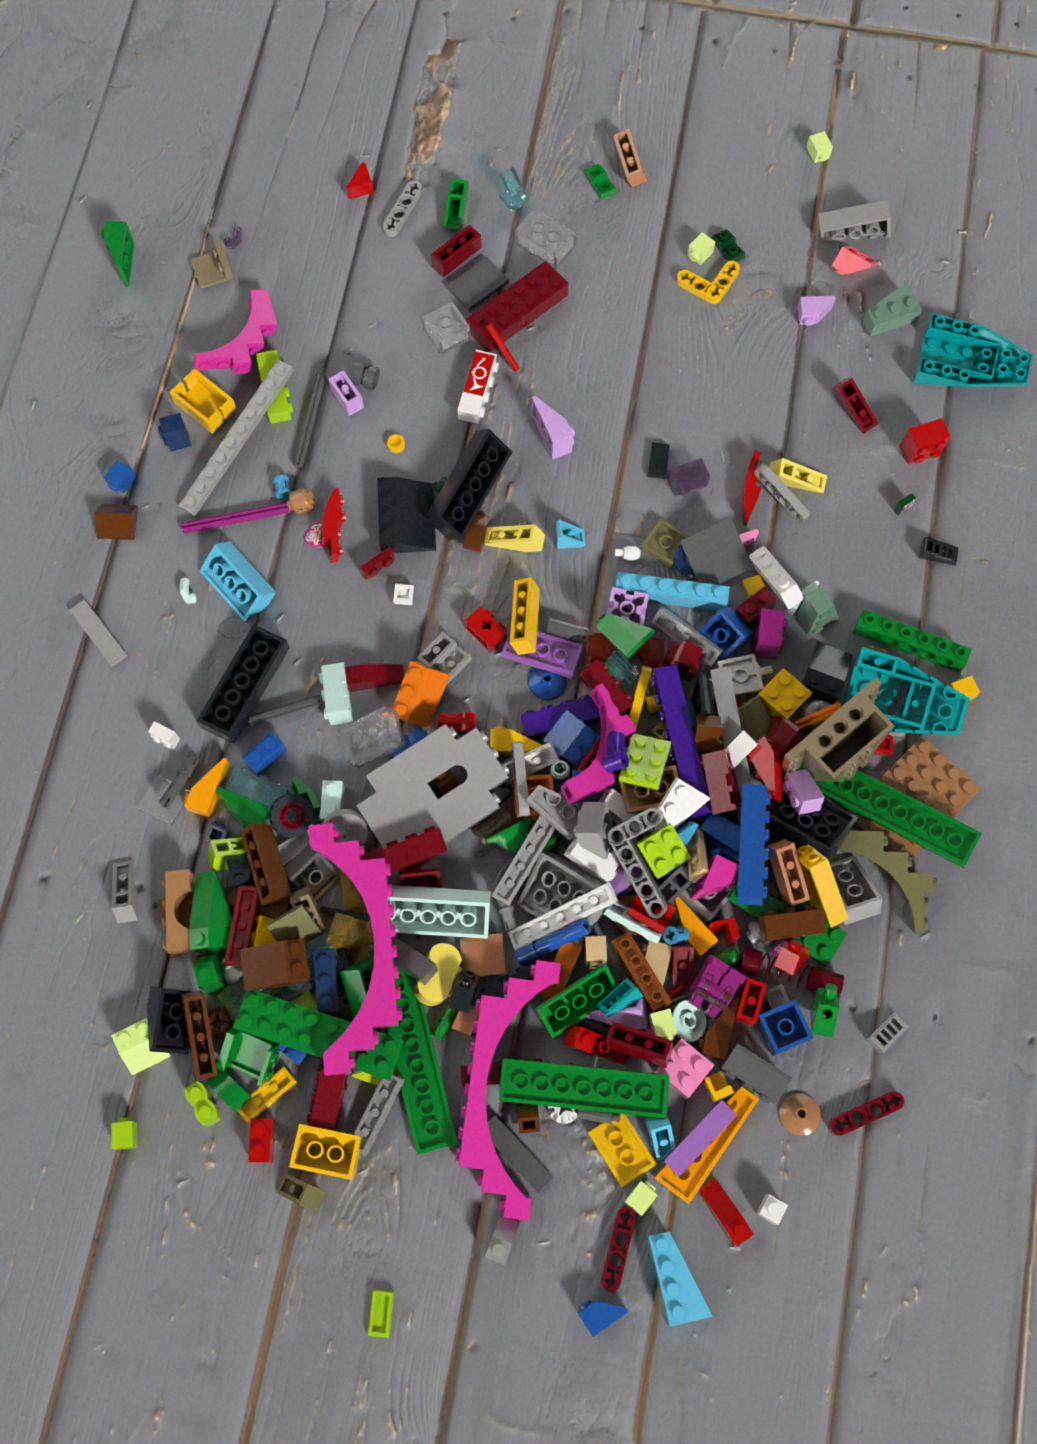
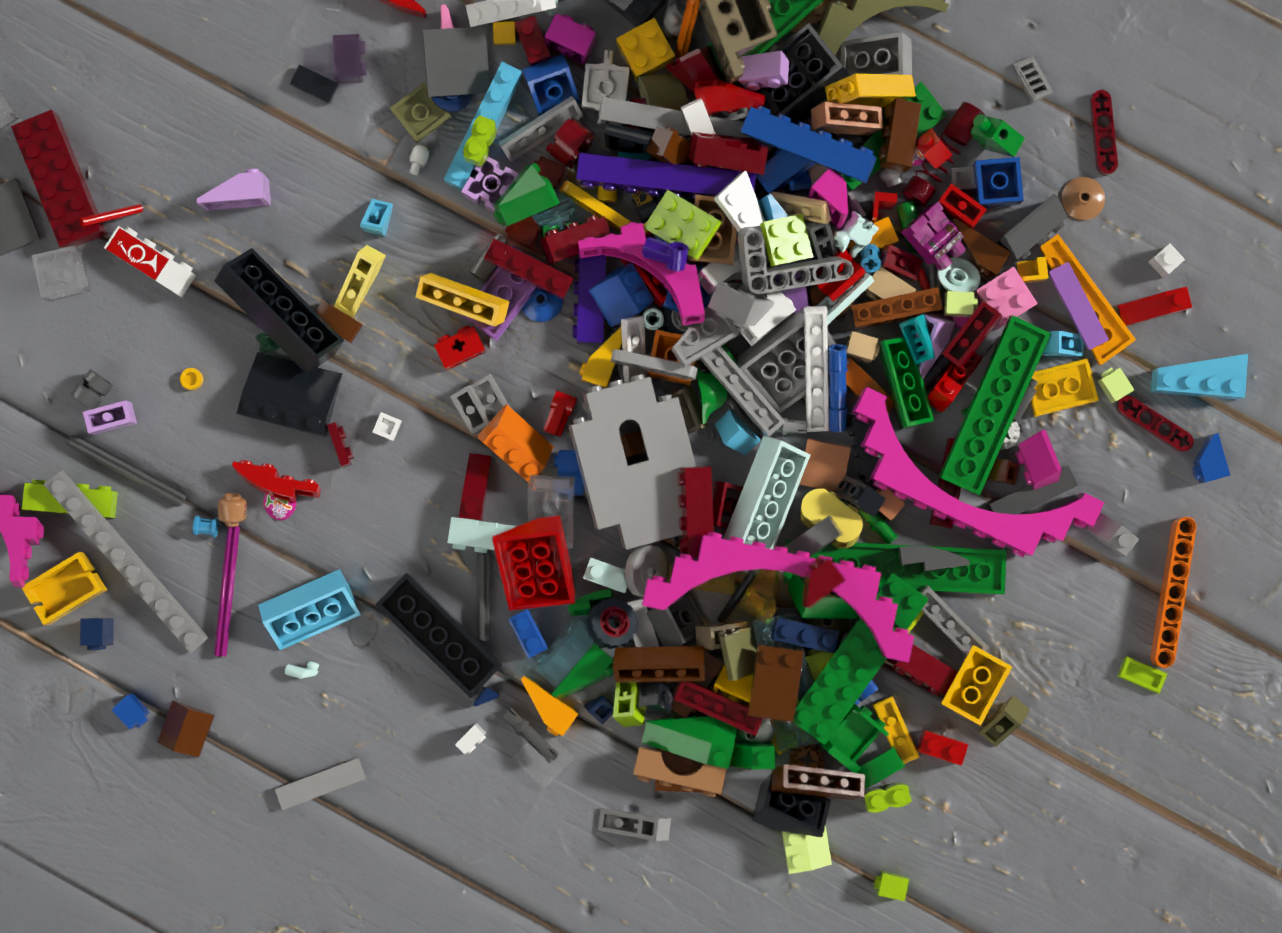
camera: 70 degrees left, 15 degrees up
none -> lime brick [463,115,497,167]
none -> dark blue slope [473,686,499,707]
none -> dark red brick [484,238,573,300]
none -> red slope [492,516,576,611]
none -> medium azure slope [715,409,761,456]
none -> dark red slope [802,558,846,608]
none -> light aqua animal [833,211,879,258]
none -> dark grey slope [897,546,970,571]
none -> dark pink slope [1015,429,1062,490]
none -> orange beam [1150,517,1197,668]

